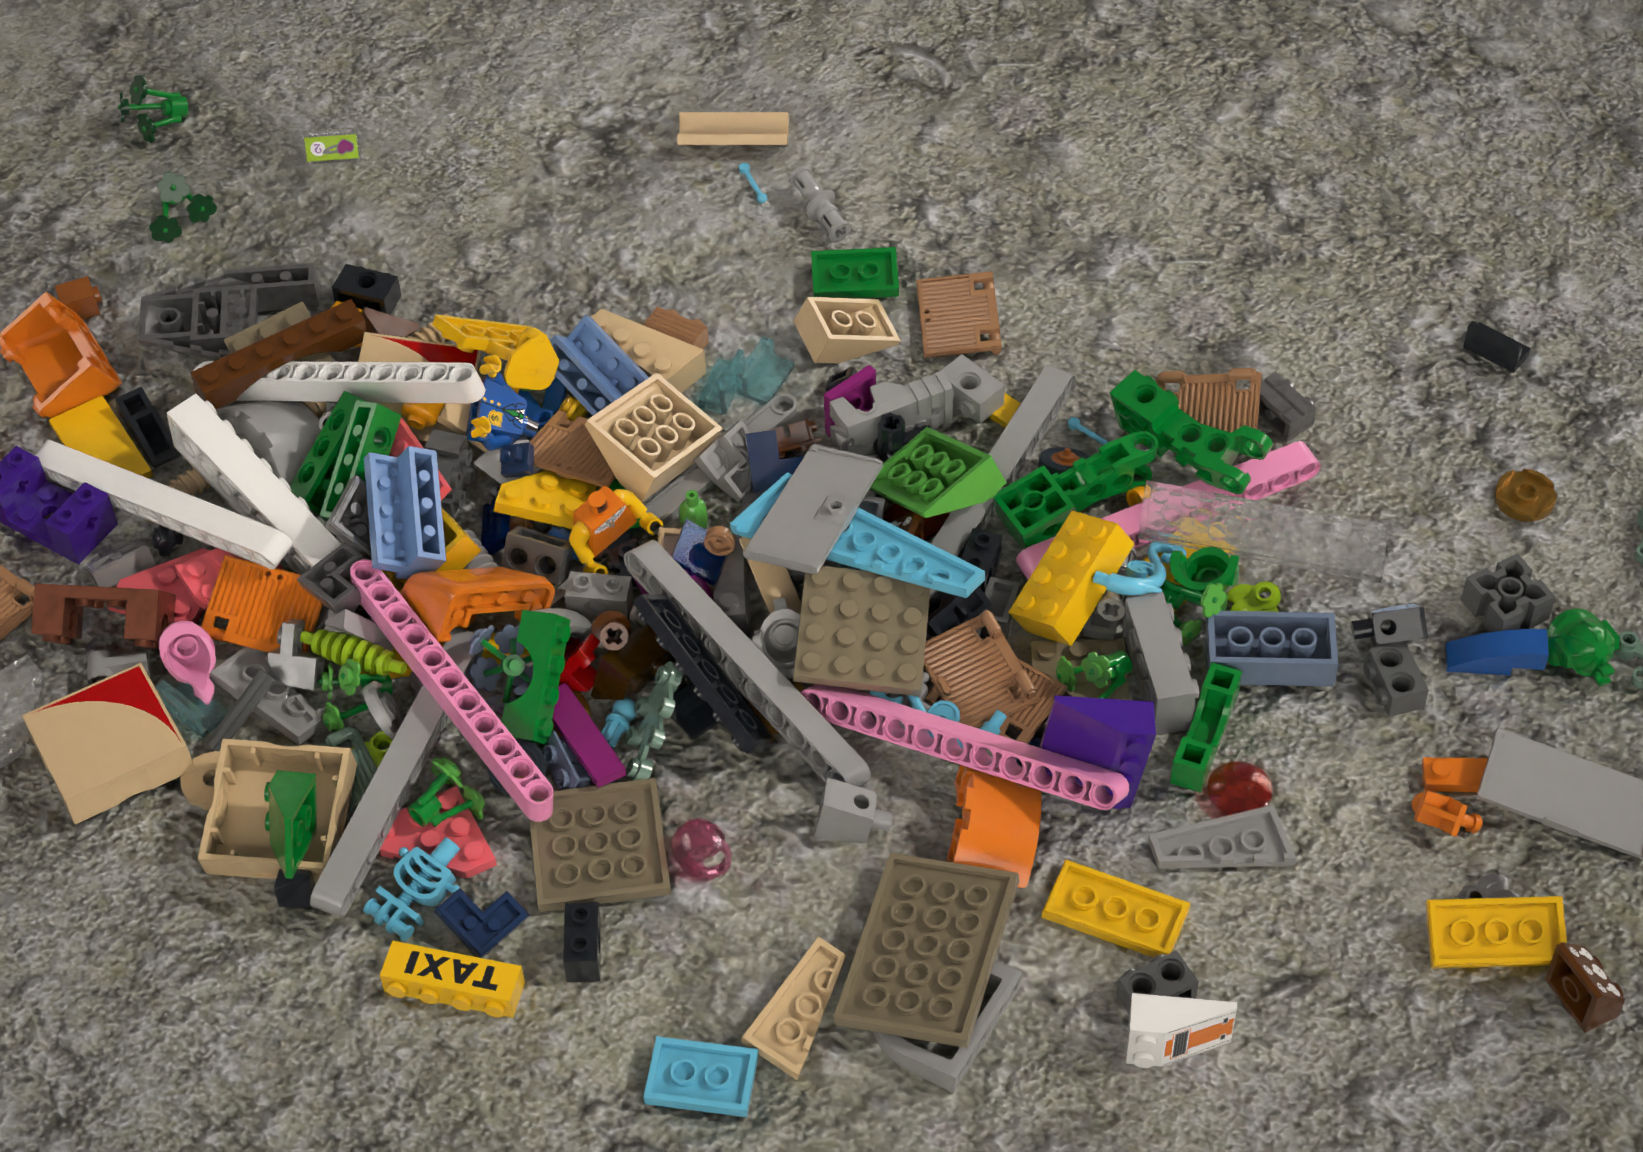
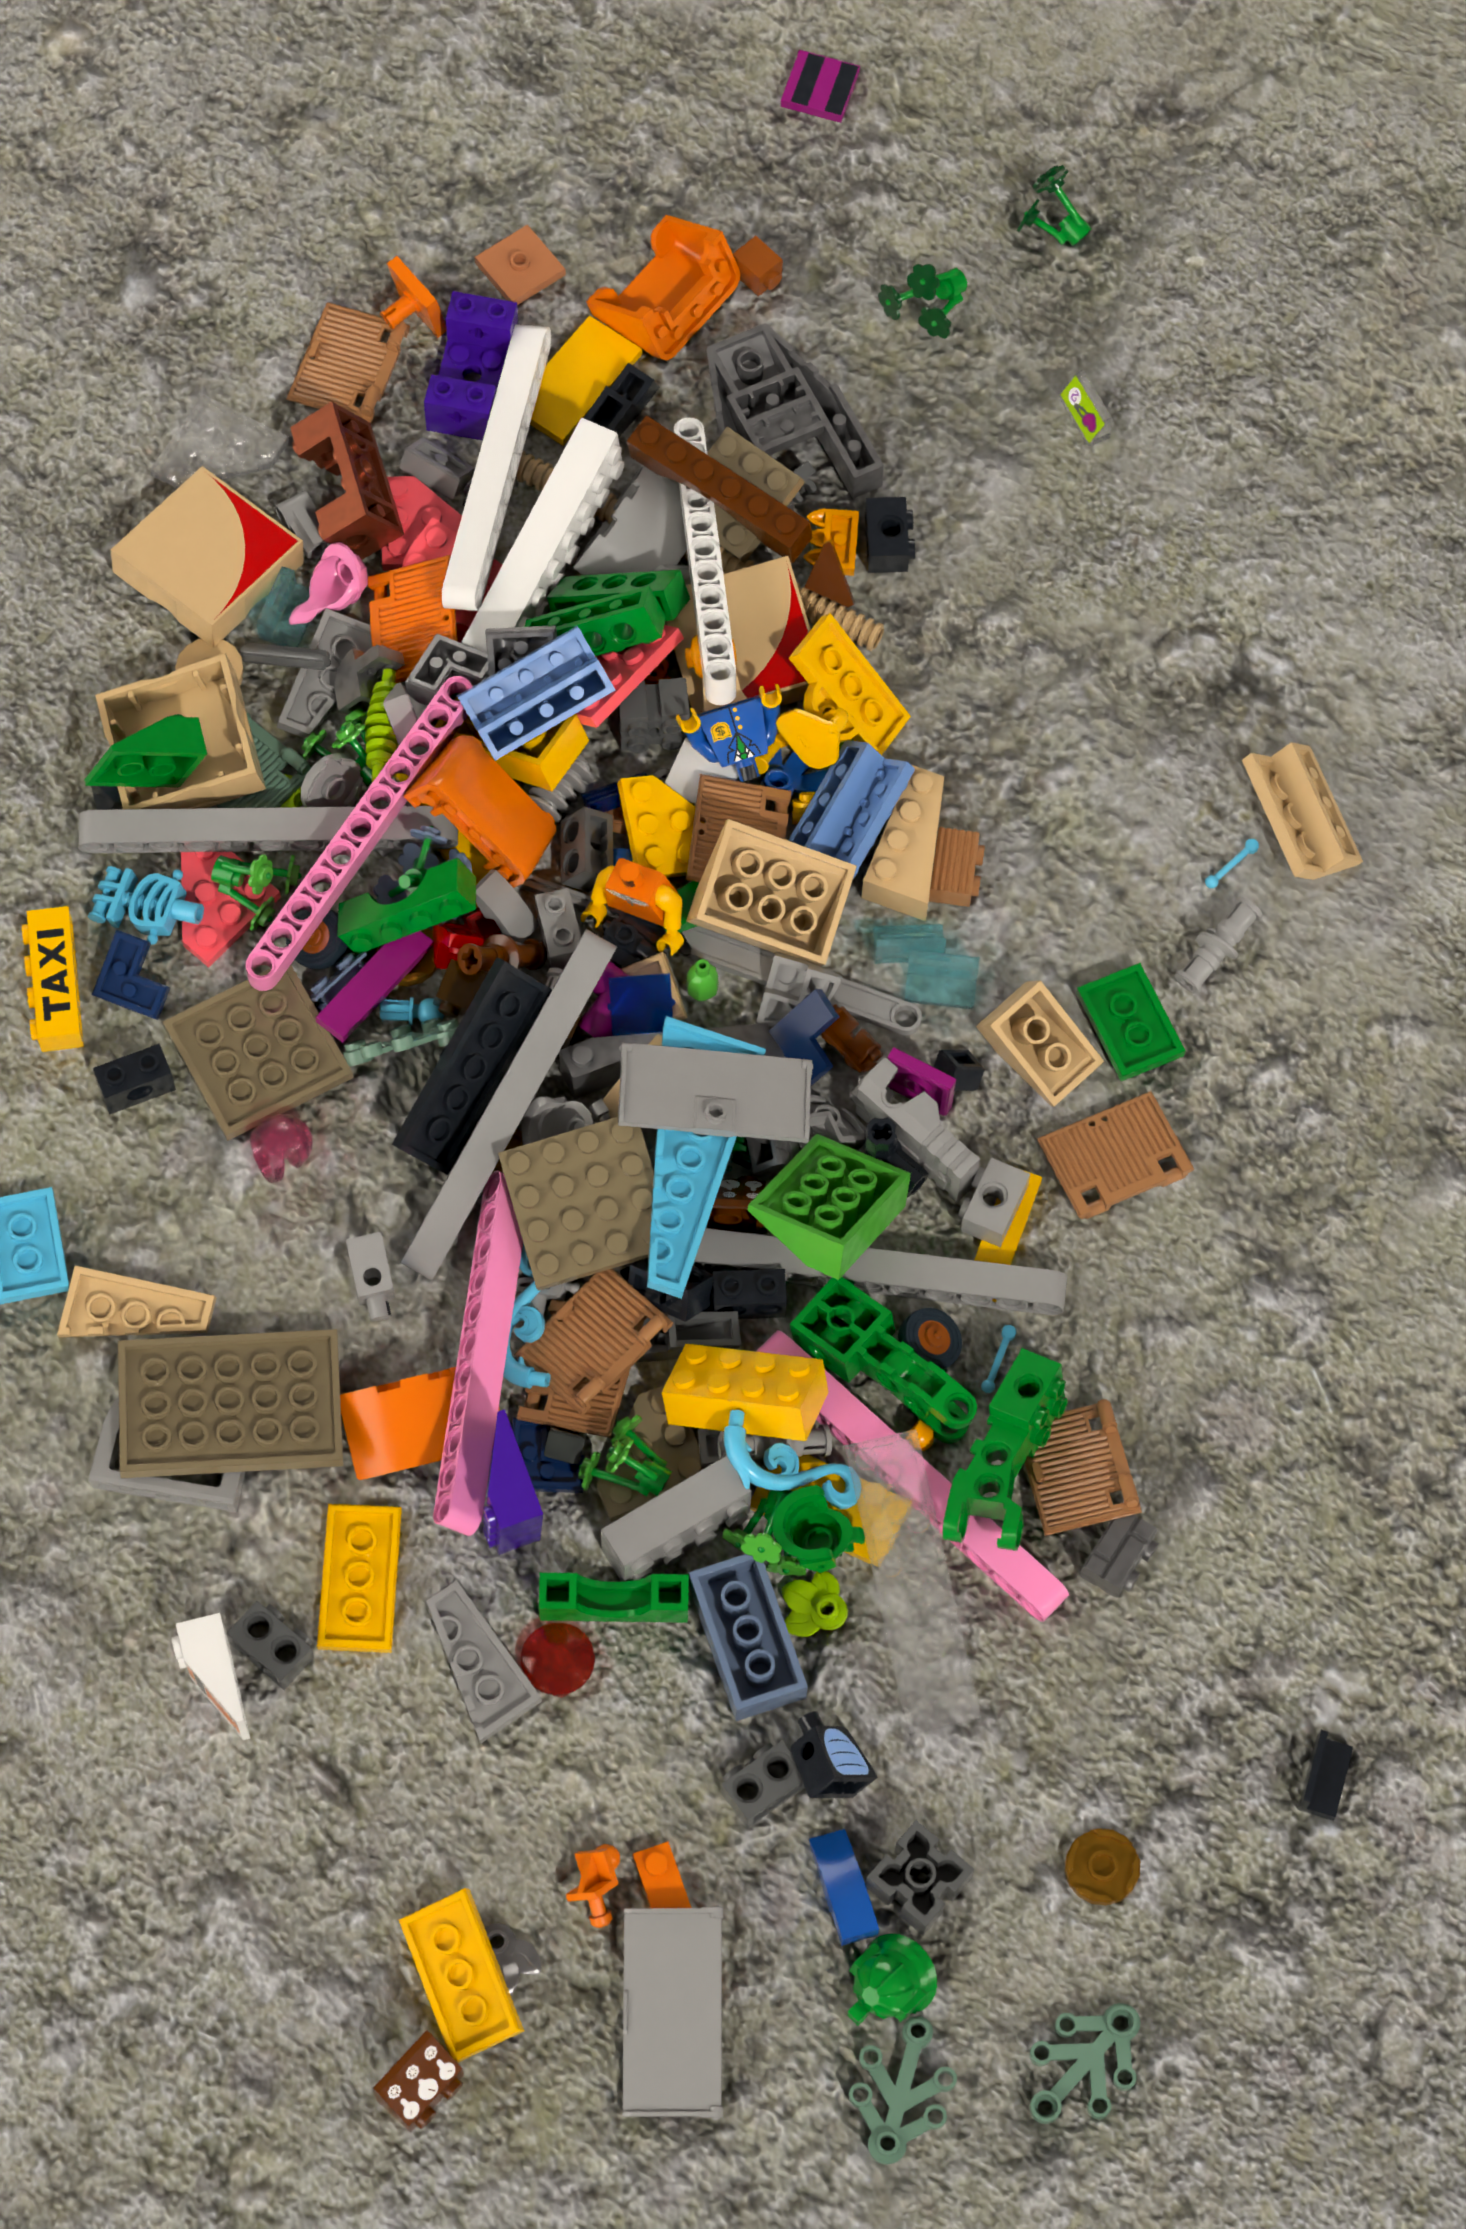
camera: 65 degrees right, 15 degrees up
dark blue tile [500,442,534,478] -> none
medium nougat tile [704,526,736,556] -> none

